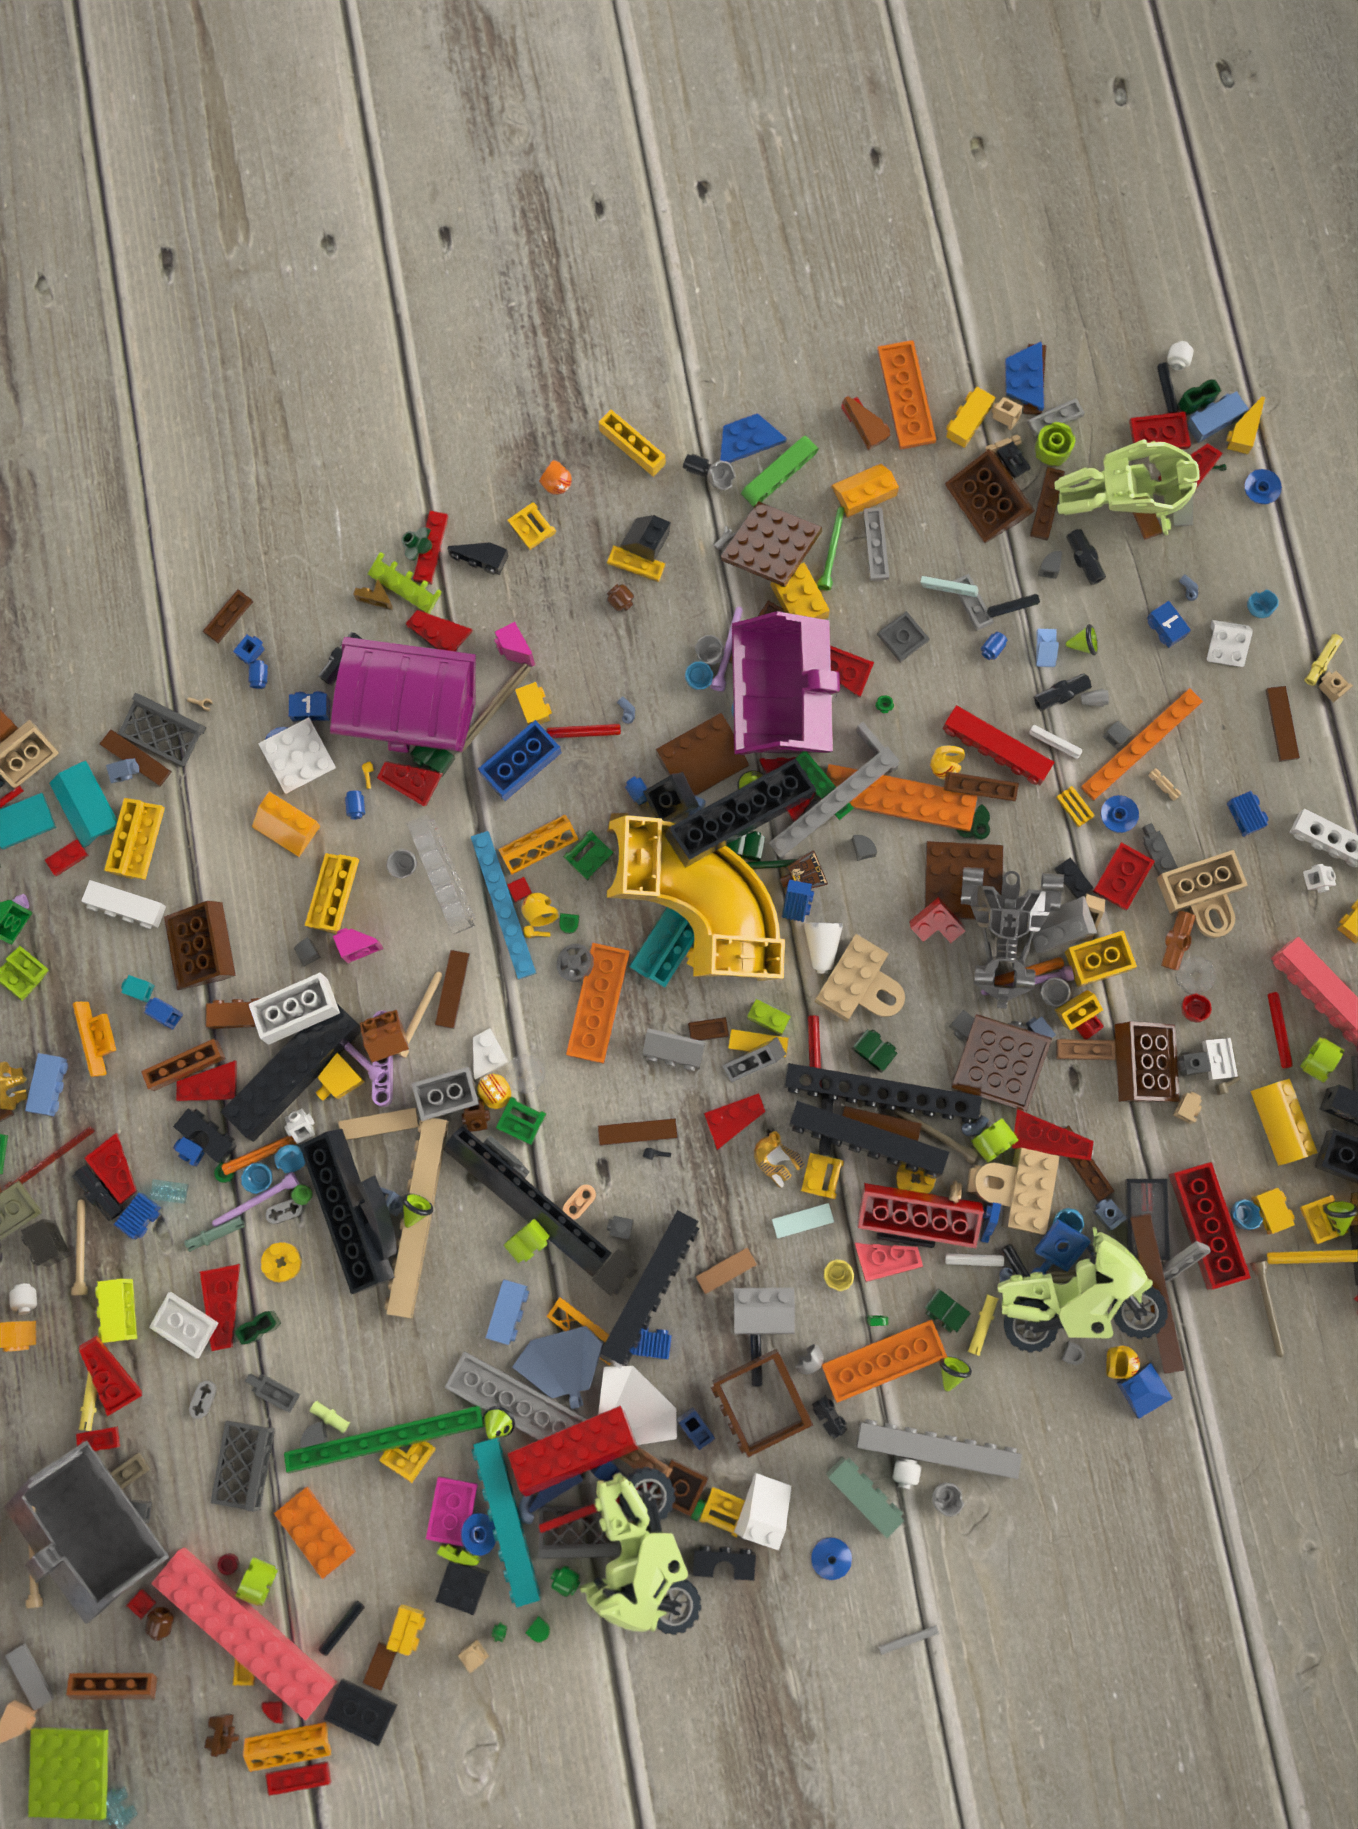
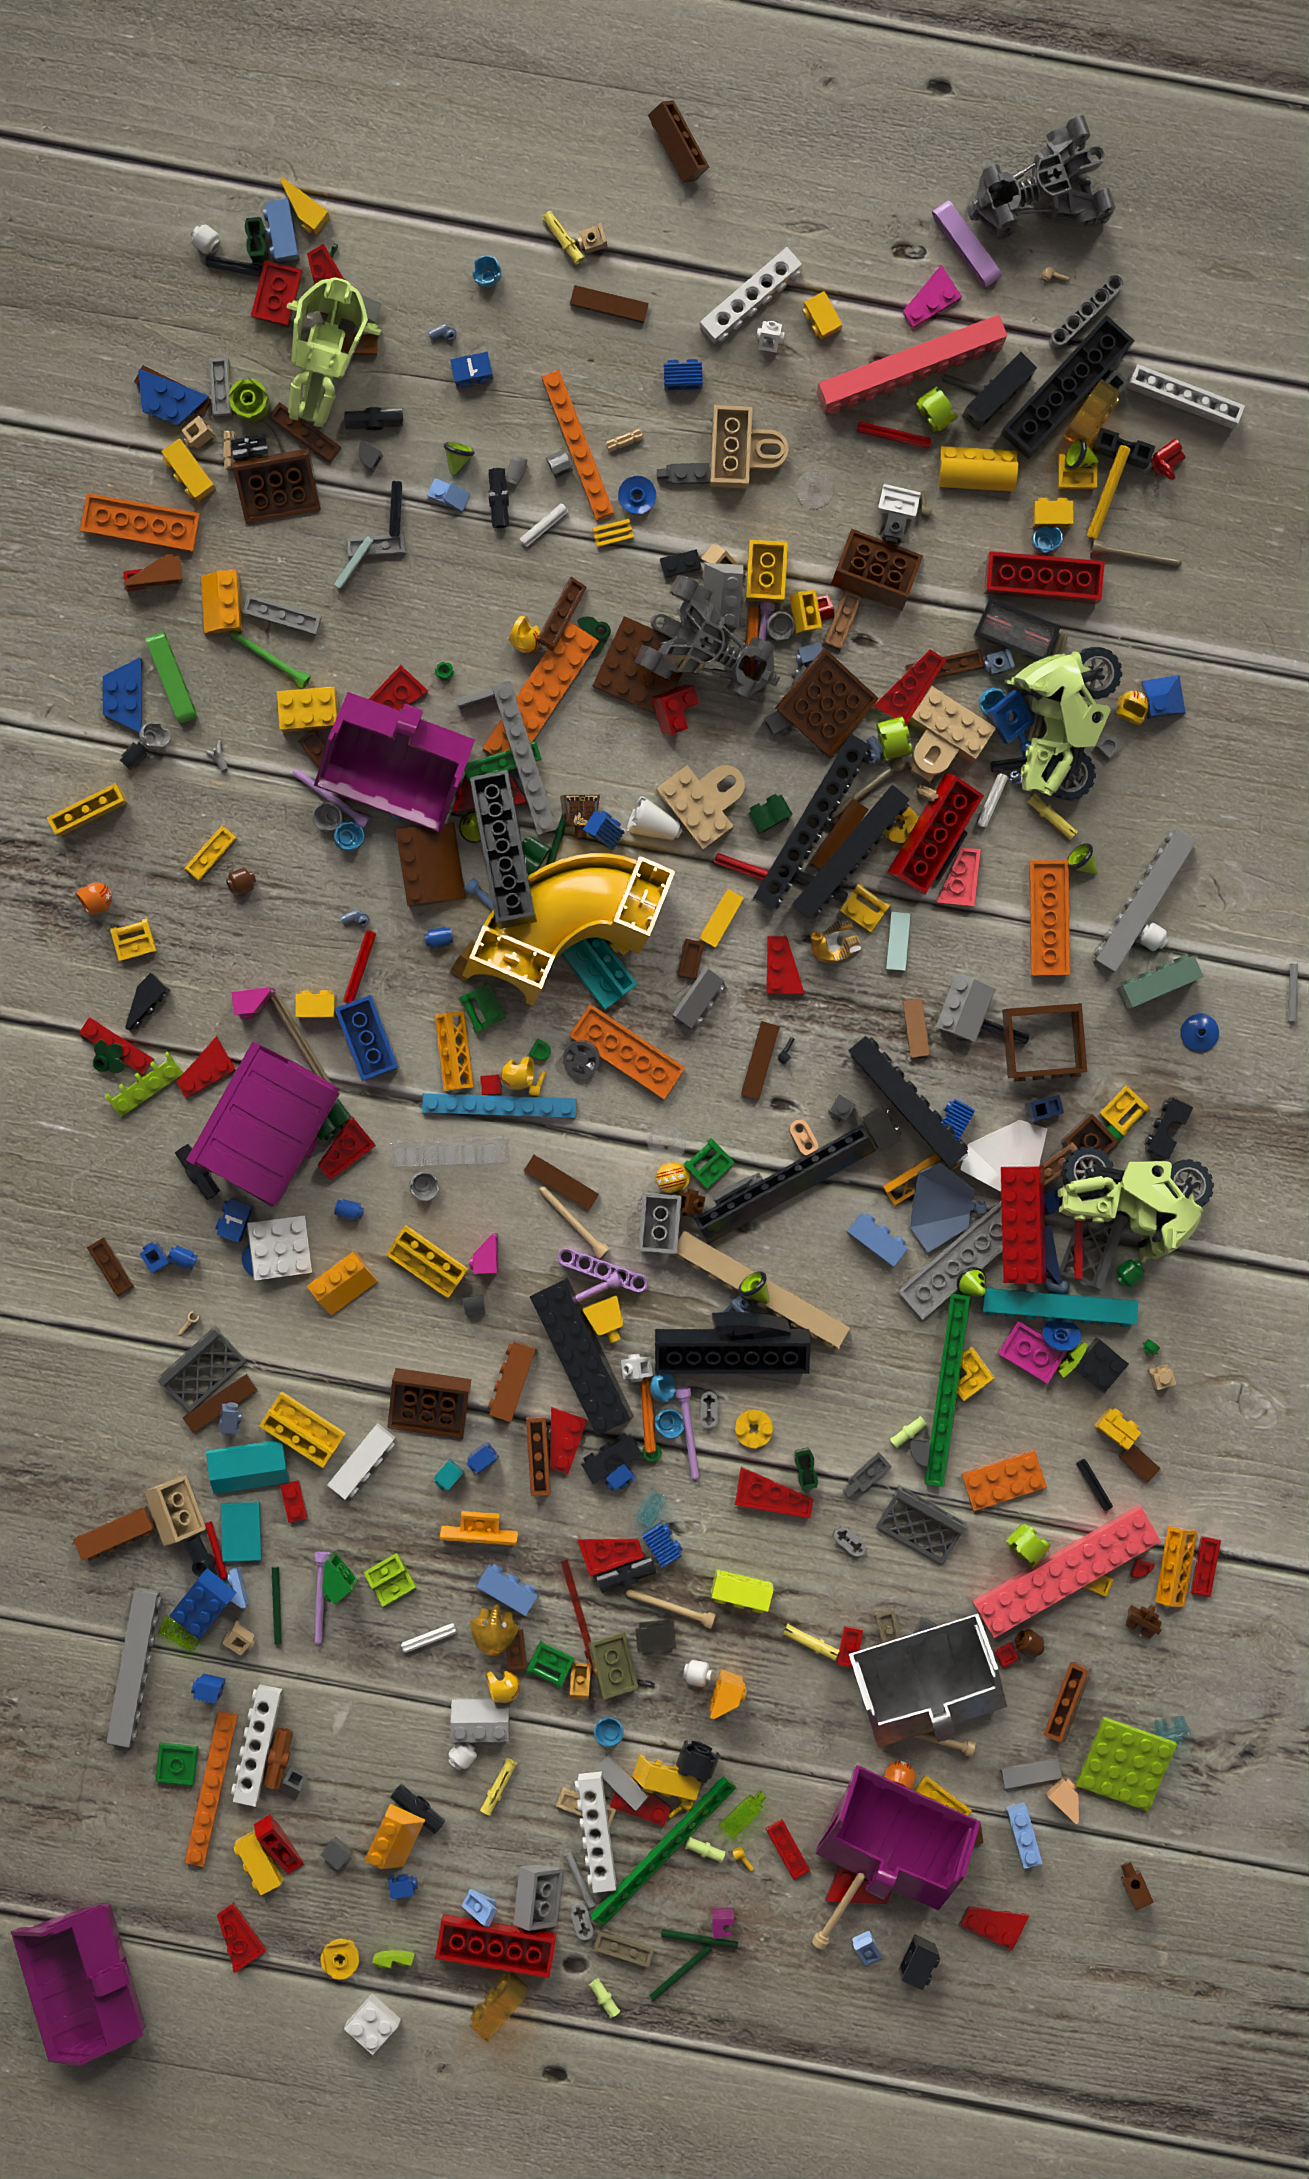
camera: 70 degrees left, 10 degrees up
red wing [79,1336,142,1417] -> none
white tile [149,1292,218,1358] -> none
sand green pin [184,1216,245,1252] -> none
dark red tile [217,1553,239,1575] -> none
white brick [249,973,340,1045] -> none
bright green tile [291,1184,313,1205] -> none
black plate [323,1678,398,1746] -> none
tan tile [338,1108,419,1140] -> none
pearl gold slope [353,579,393,610] -> none
dark orange slope [360,1009,409,1063] -> none
yellow hand [362,761,374,789] -> none
white wing [473,1028,509,1080] -> none
lime brick [503,1218,550,1263] -> none
green tile [525,1615,550,1642] -> none
black slope [620,515,671,562] -> none
black brick [643,772,699,822] -> none
plate [720,501,822,587] -> none
dark grey slope [722,1037,786,1083] -> none
white slope [734,1473,791,1550] -> none
lime brick [747,999,791,1036] -> none
light grey hair [795,1344,824,1375] -> none
black hinge [812,1395,848,1439] -> none
light yellow hair [824,1259,854,1291] -> none
dark grey brick [852,835,877,861] -> none
green tile [867,1315,889,1326] -> none
dark grey tile [877,611,930,663] -> none
dark green brick [924,1288,971,1333] -> none
light grey hair [932,1482,964,1517] -> none
red brick [942,705,1055,786] -> none
blue wing [980,1202,1001,1243] -> none
blue brick [981,632,1008,660] -> none
red plate [1093,842,1155,911] -> none
reddish brown tile [1130,1213,1185,1374] -> none
dark orange piece [1161,911,1196,971] -> none
light grey tile [1162,1241,1211,1284] -> none
tan brick [1173,1092,1202,1124] -> none
red hair [1181,993,1212,1023] -> none
white bracket [1206,620,1253,667] -> none
blue dish [1244,469,1282,504] -> none

